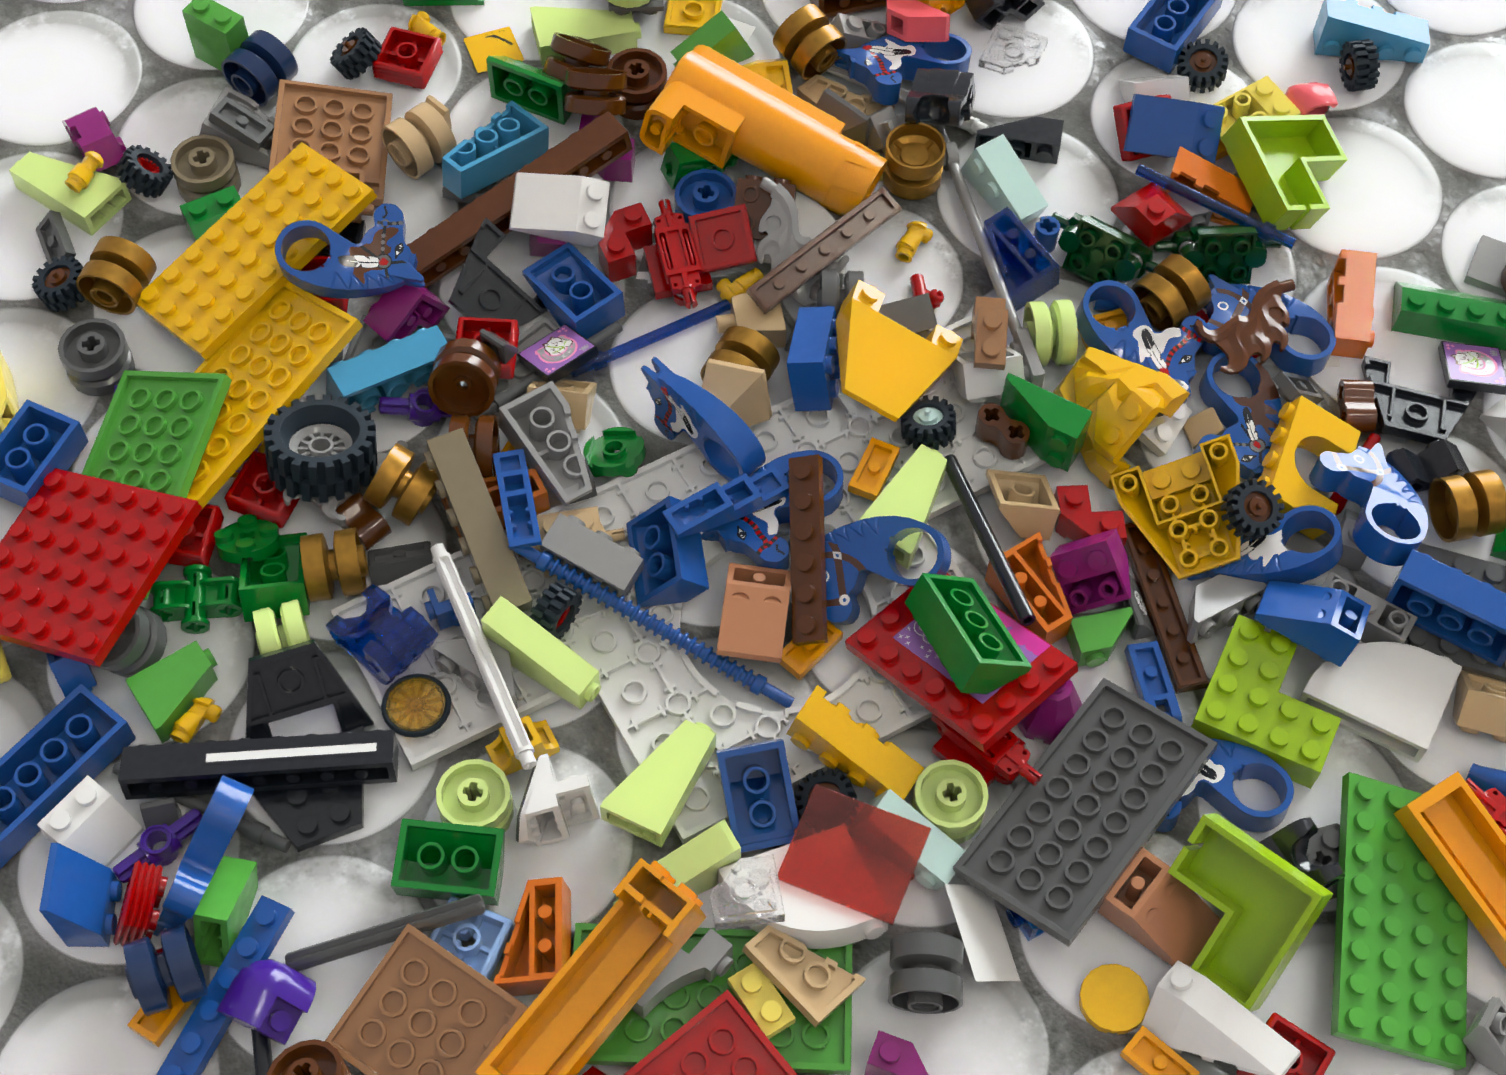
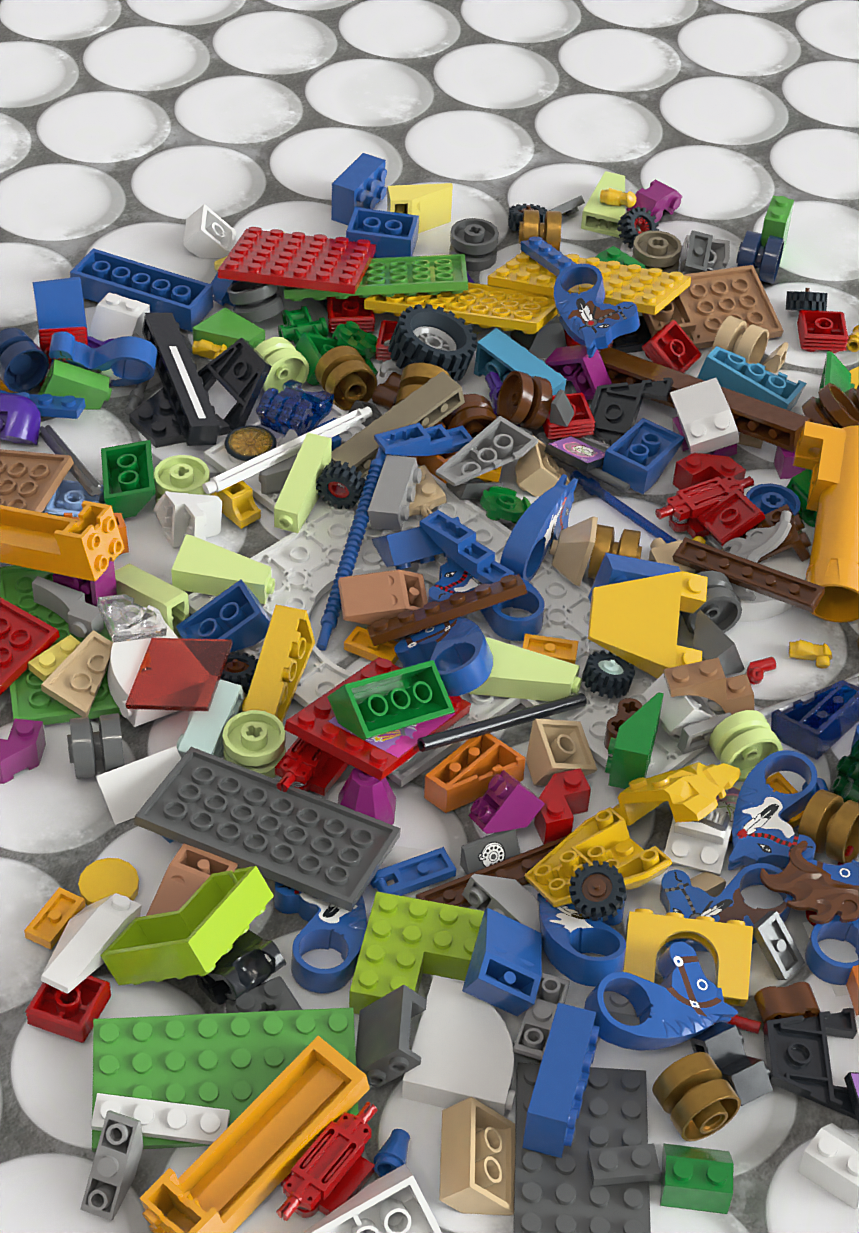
camera: 75 degrees right, 15 degrees down
bright green slope [1066,607,1133,667] -> none
none -> white plate [91,1093,230,1145]
none -> dark grey panel [356,985,427,1088]
none -> blue plate [521,237,576,276]
none -> red brick [642,320,702,373]

